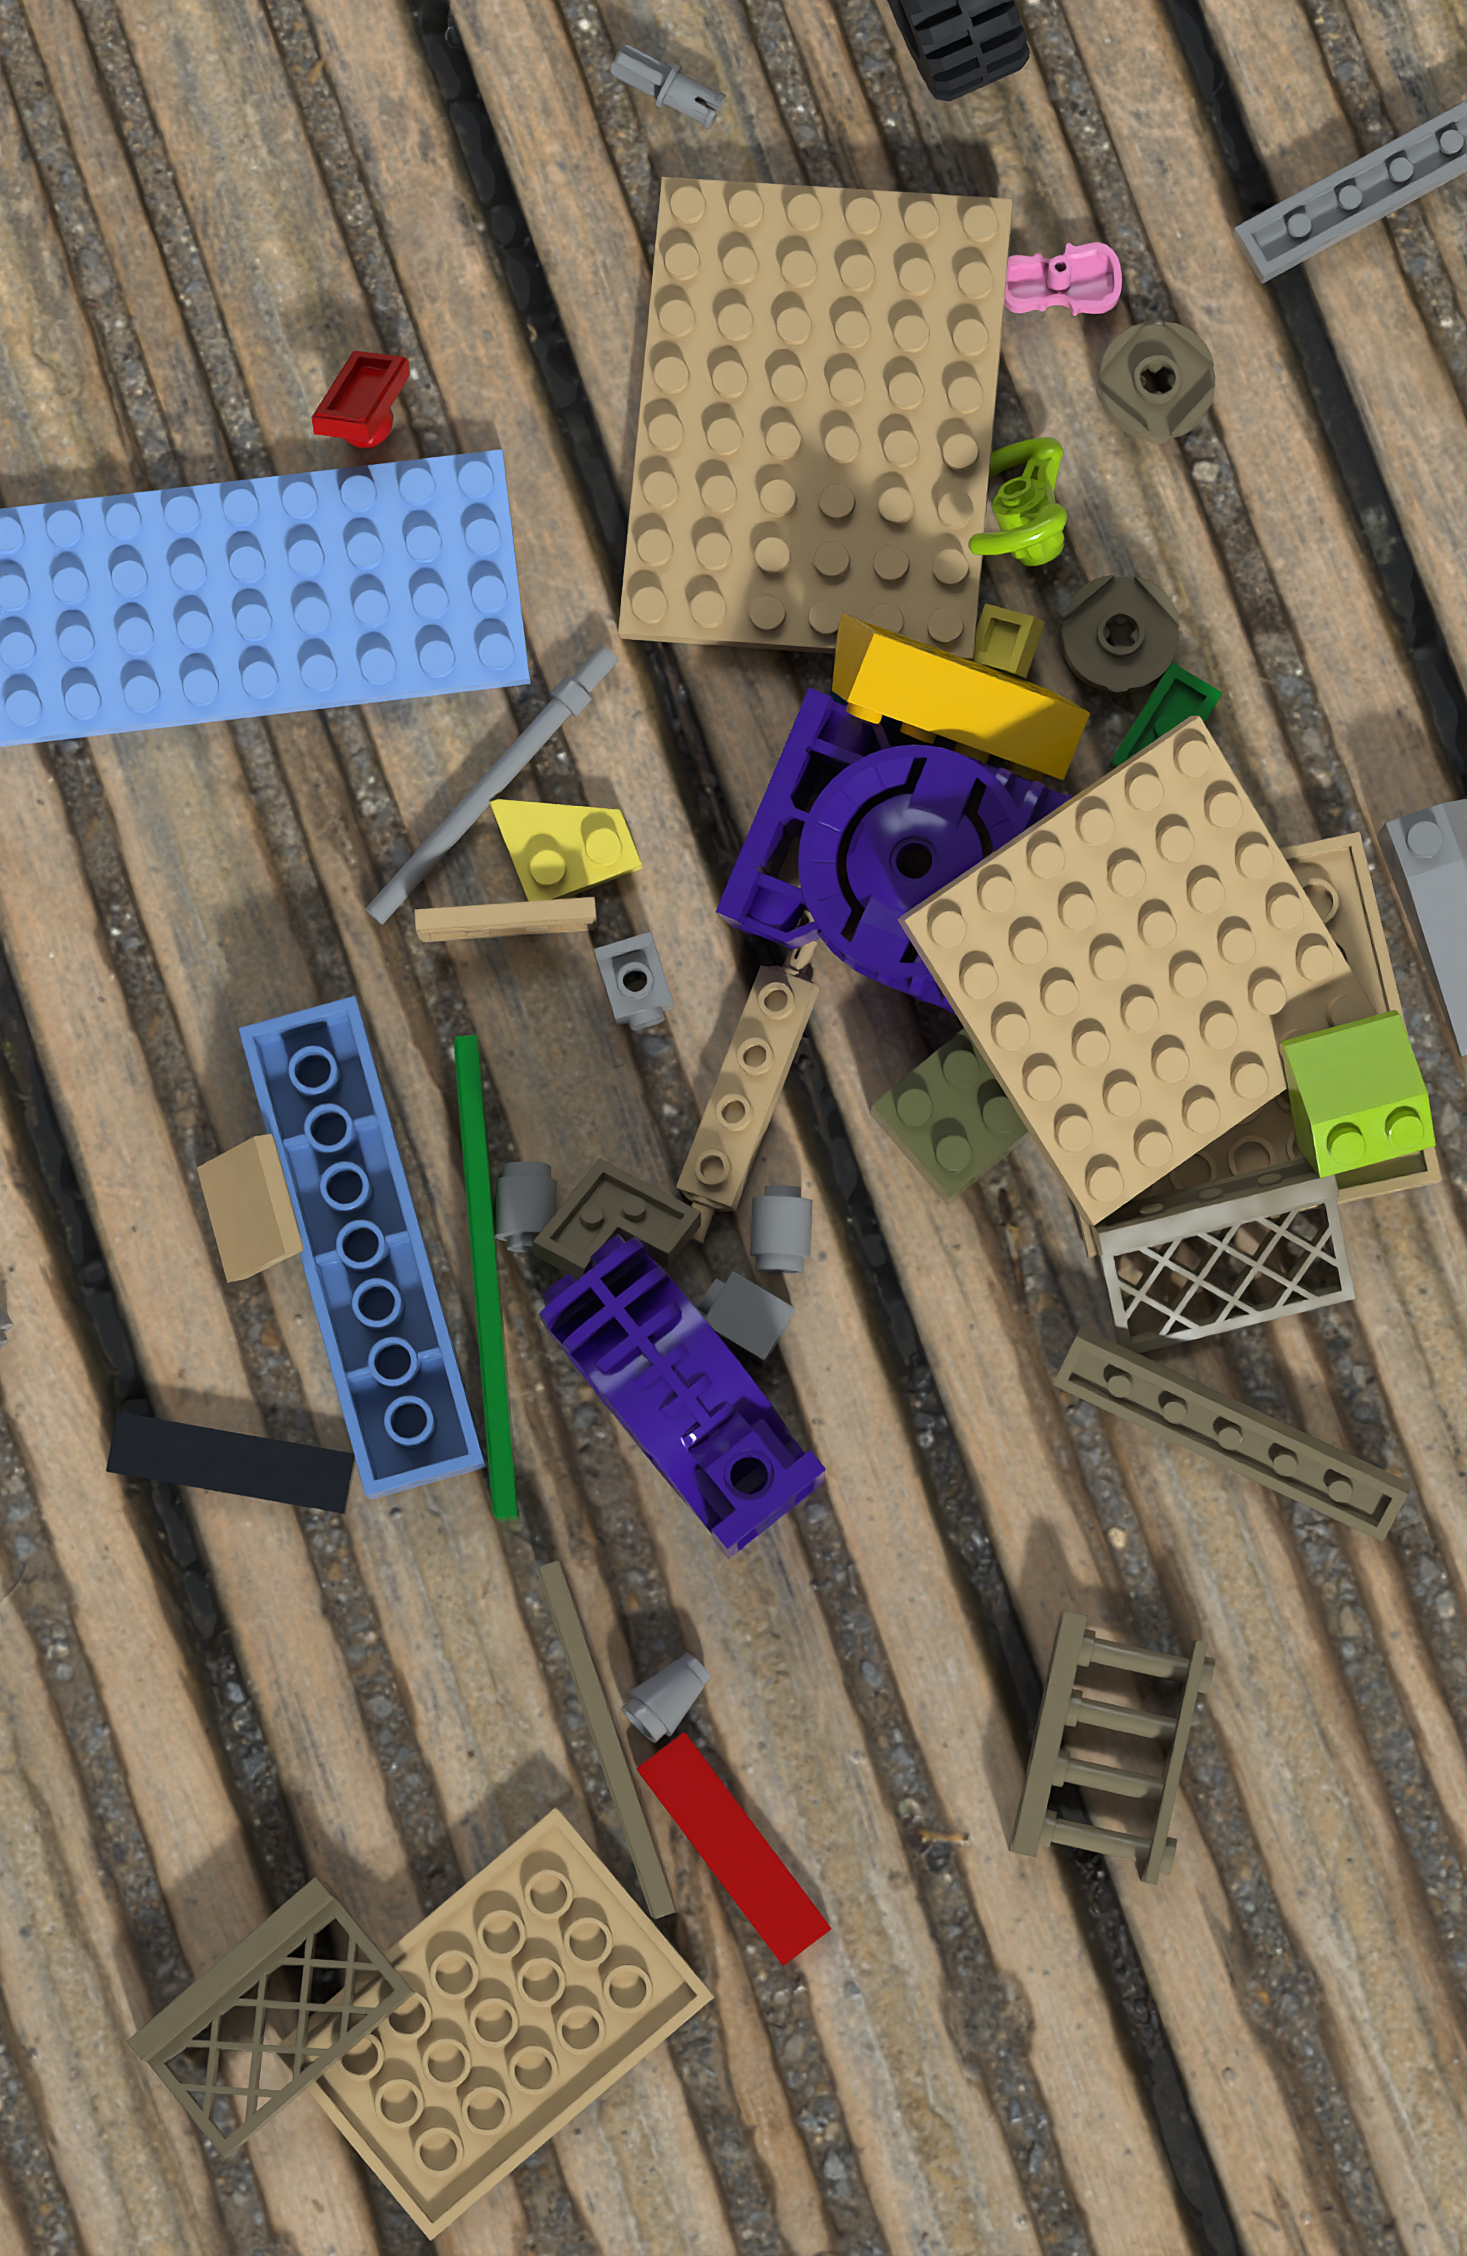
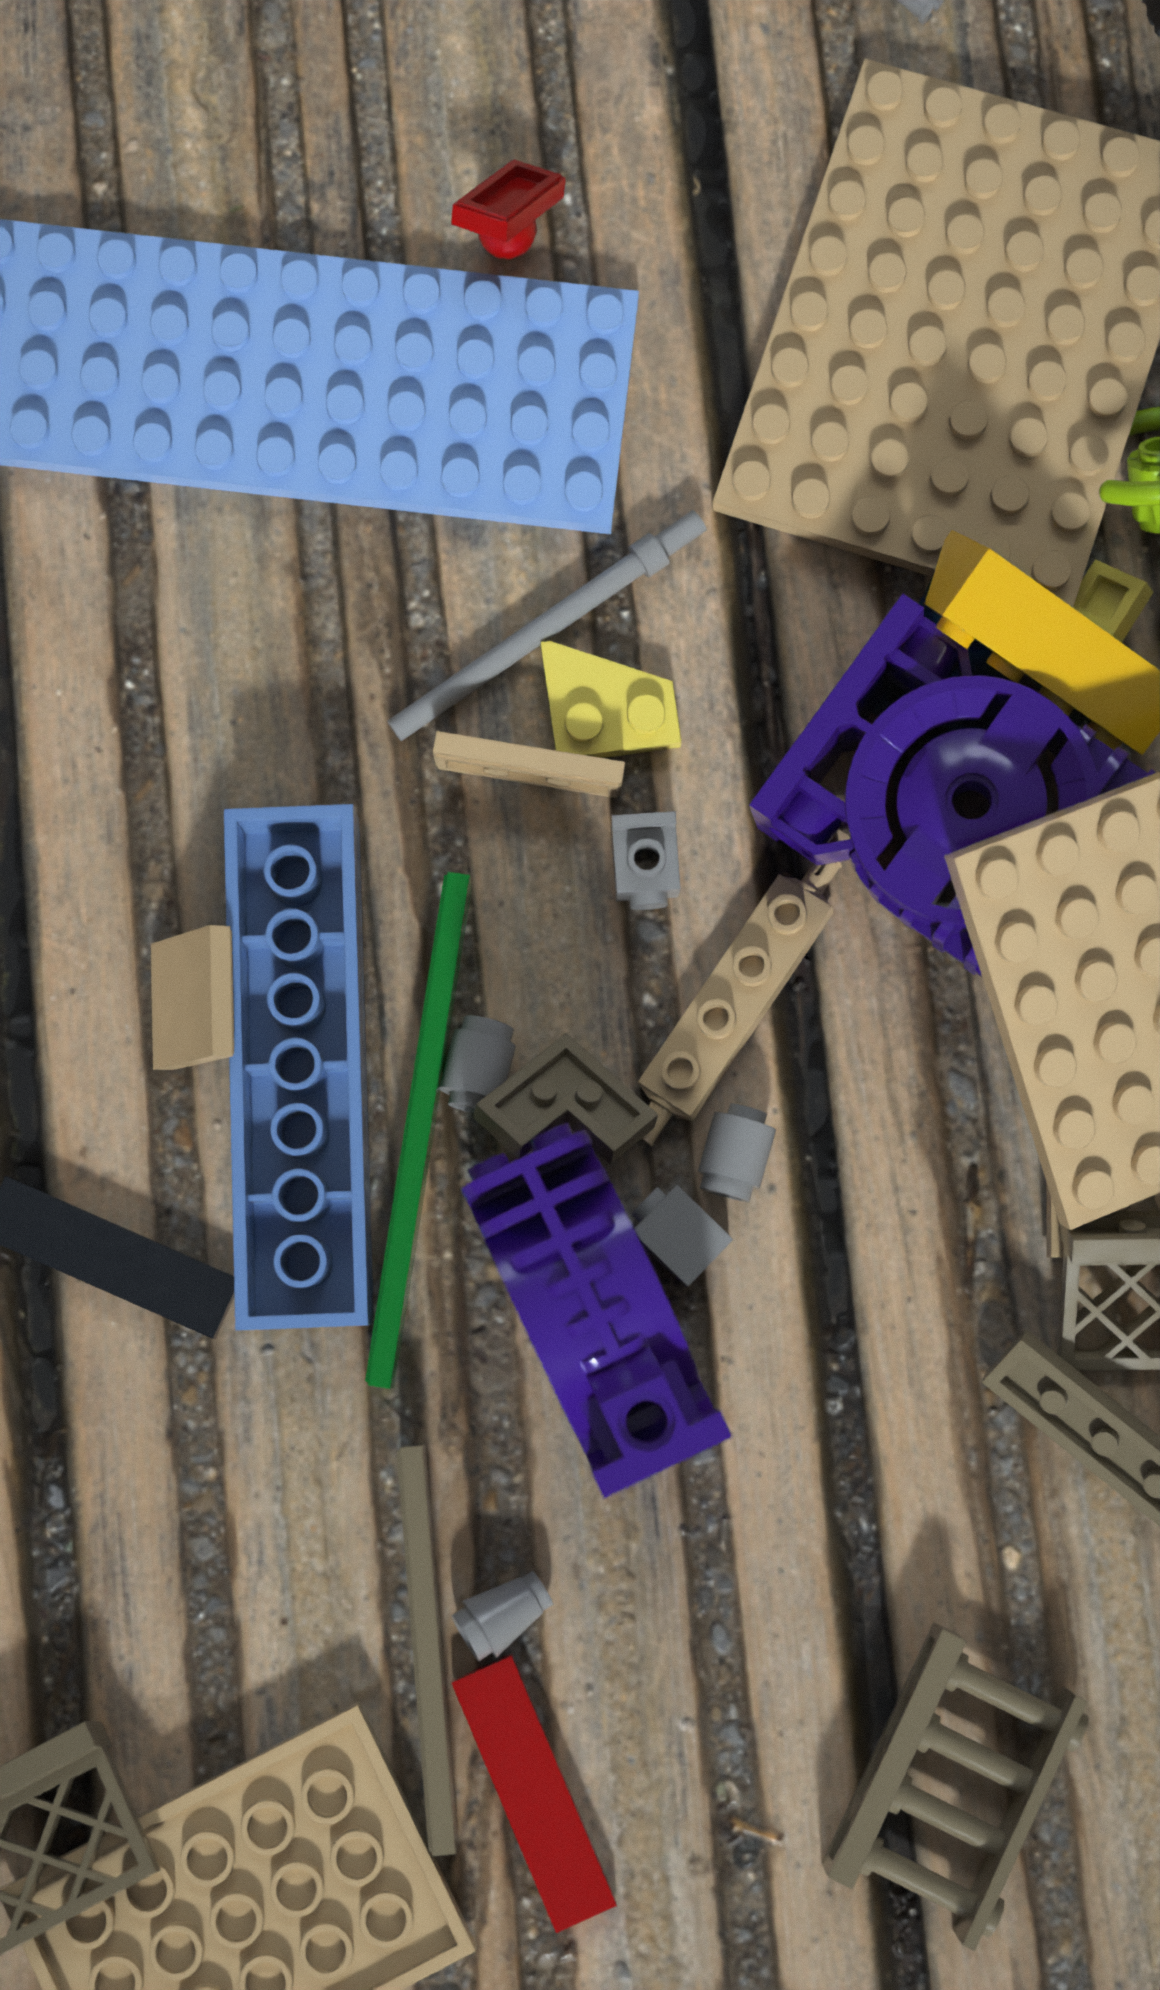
camera: 10 degrees right, 0 degrees up
olive brick [870,1028,1031,1205] -> none

